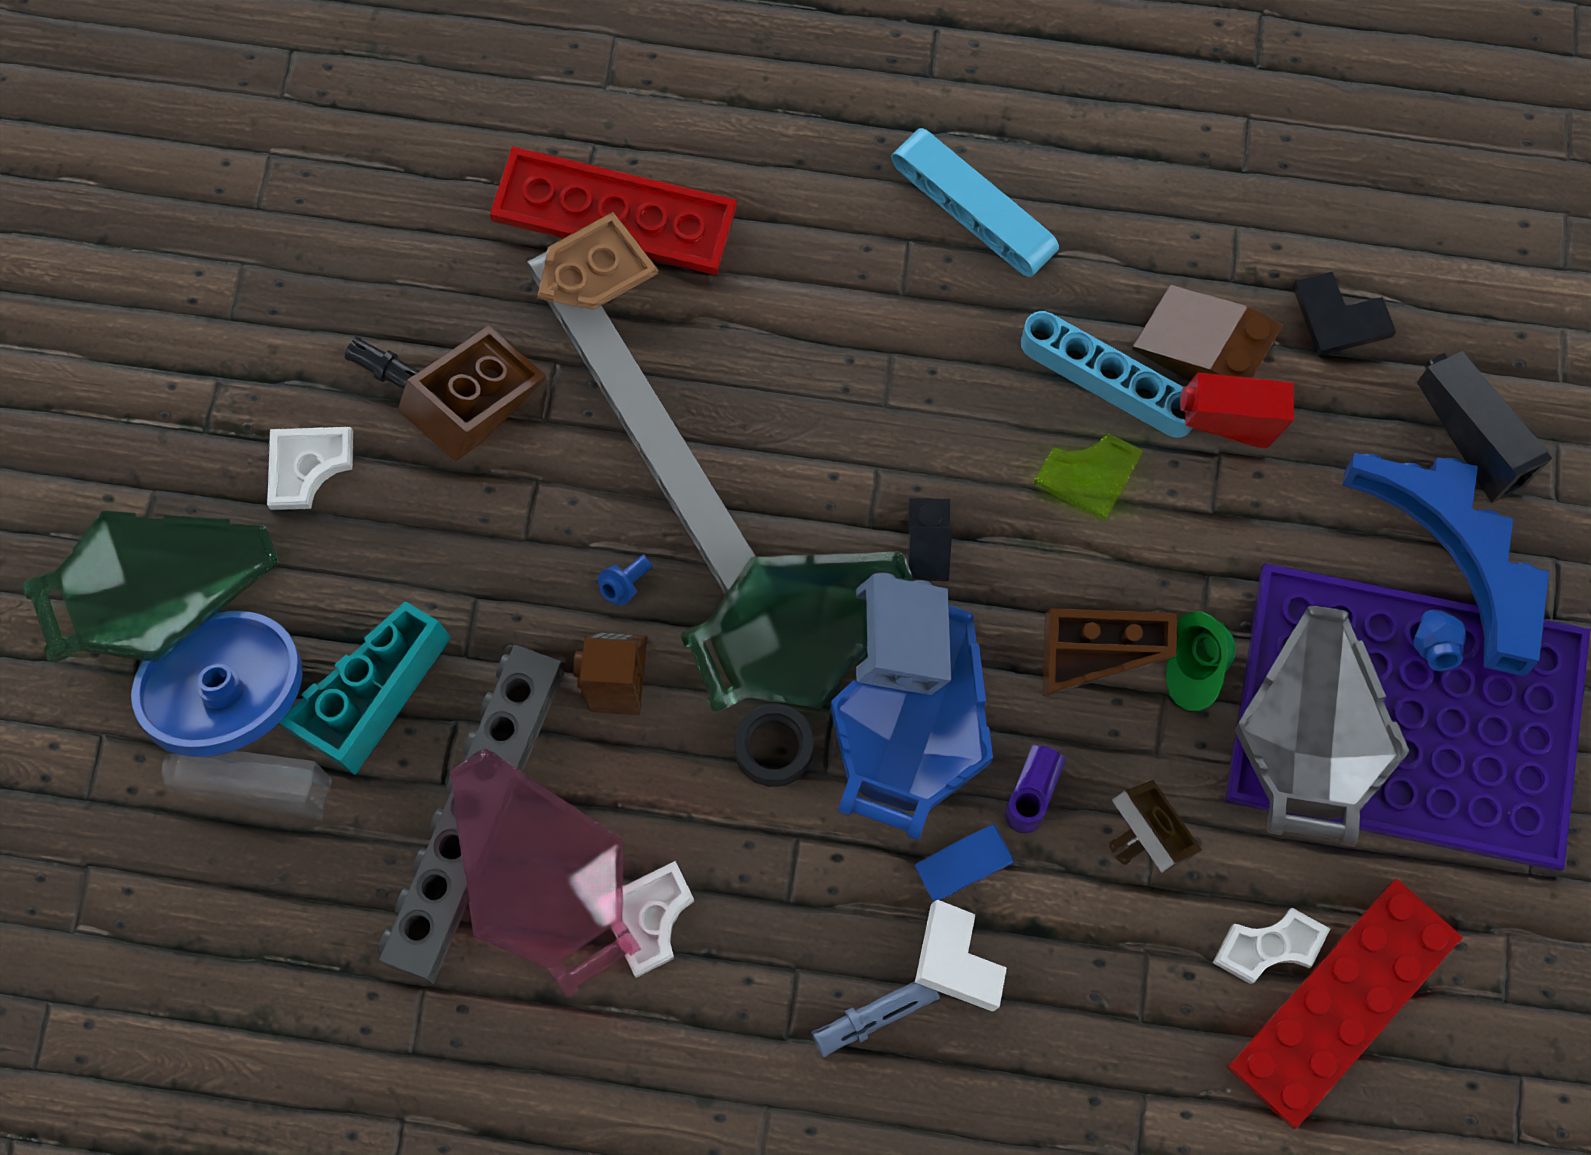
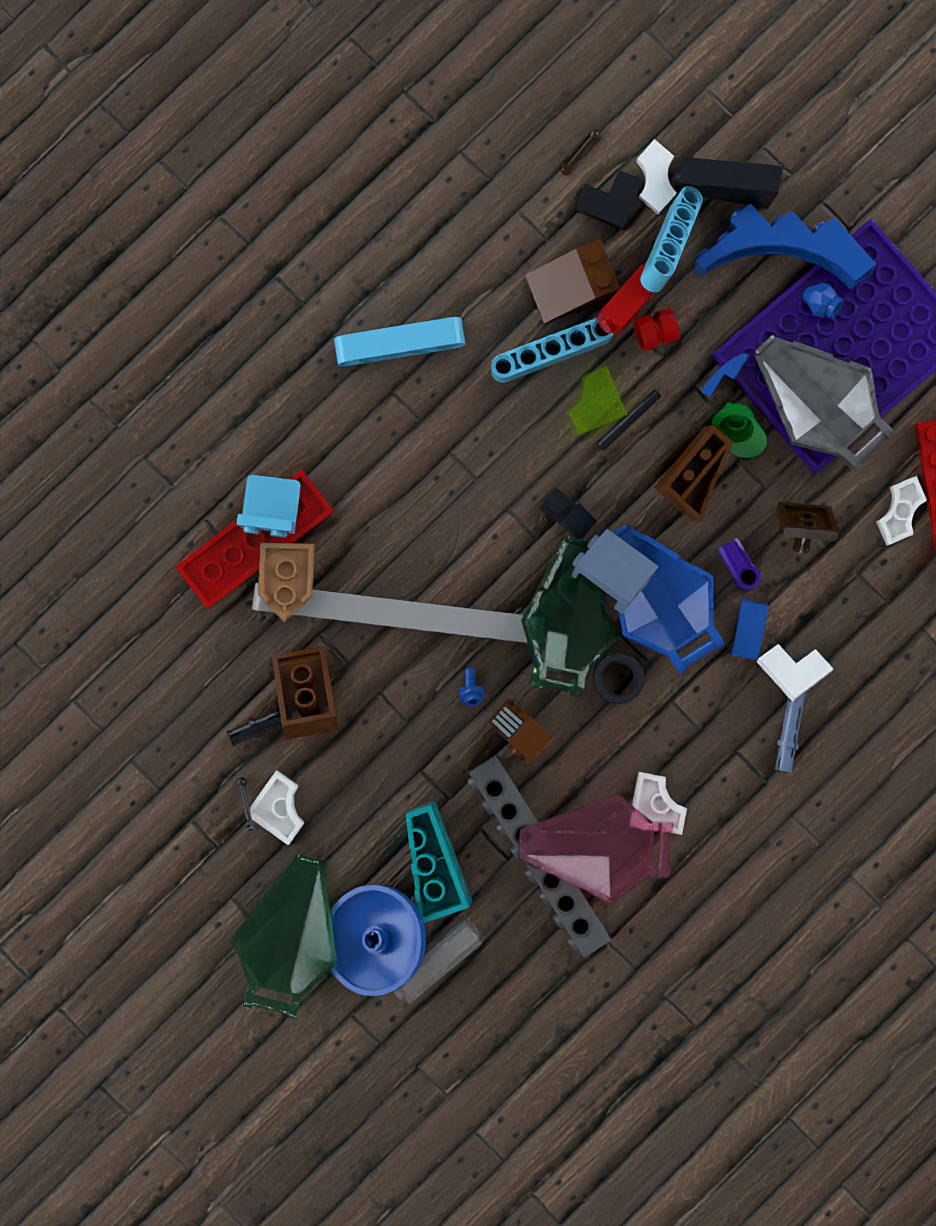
camera: 55 degrees left, 15 degrees up
none -> black hinge [236,777,255,831]
none -> medium azure bracket [237,475,301,538]
none -> dark brown hinge [561,130,600,175]
none -> black bar [597,389,661,451]
none -> red wheel [633,307,680,352]
none -> white tile [636,139,677,215]
none -> medium azure beam [640,186,703,292]
none -> blue slope [701,352,750,397]

